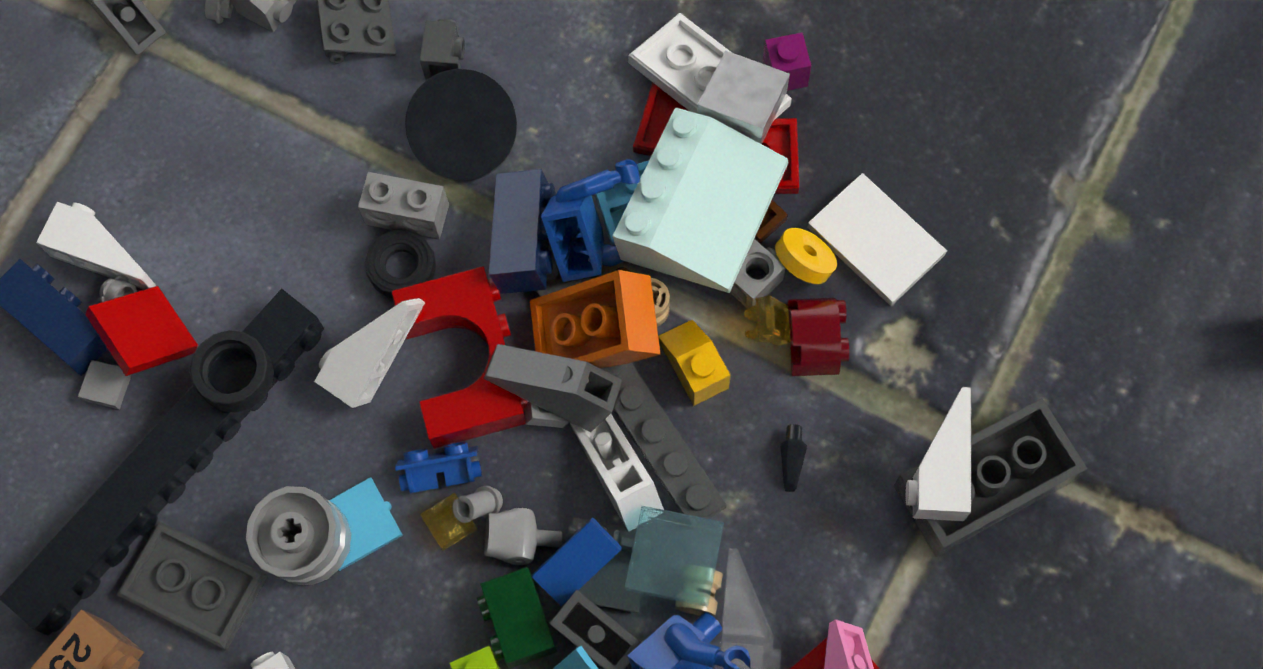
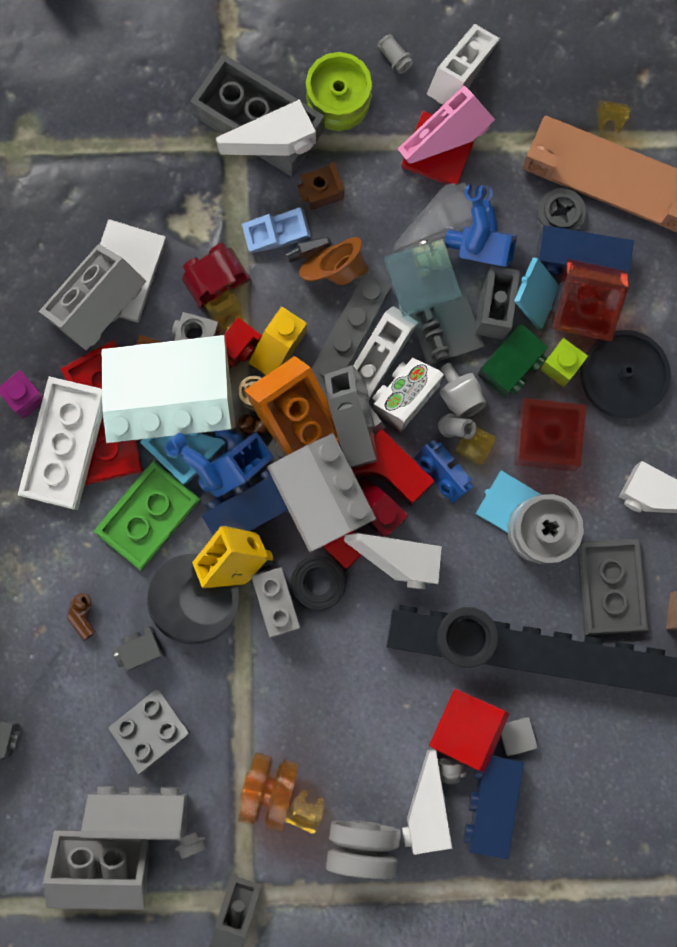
camera: 125 degrees left, 10 degrees up
blue tile [532,517,622,606] -> none
flat silver piece [697,50,790,144] -> none
yellow piece [775,228,837,284] -> none
none -> light grey slope [39,244,147,350]
none -> reddish brown arm [67,593,96,641]
none -> bright green tile [93,461,201,571]
none -> yellow torso [192,526,273,588]
none -> red brick [224,317,262,368]
none -> clear orange wheel [238,752,299,833]
none -> light blue slope [242,207,311,253]
none -> light grey slope [267,434,376,552]
none -> clear yellow tile [285,790,324,834]
none -> reddish brown brick [297,162,344,210]
none -> dark orange piece [299,237,368,286]
none -> lime wheel [306,52,372,131]
none -> light grey wheel [326,821,401,879]
none -> dark red slope [358,476,409,538]
none -> white slope [372,358,444,433]
none -> clear red brick [514,398,586,472]

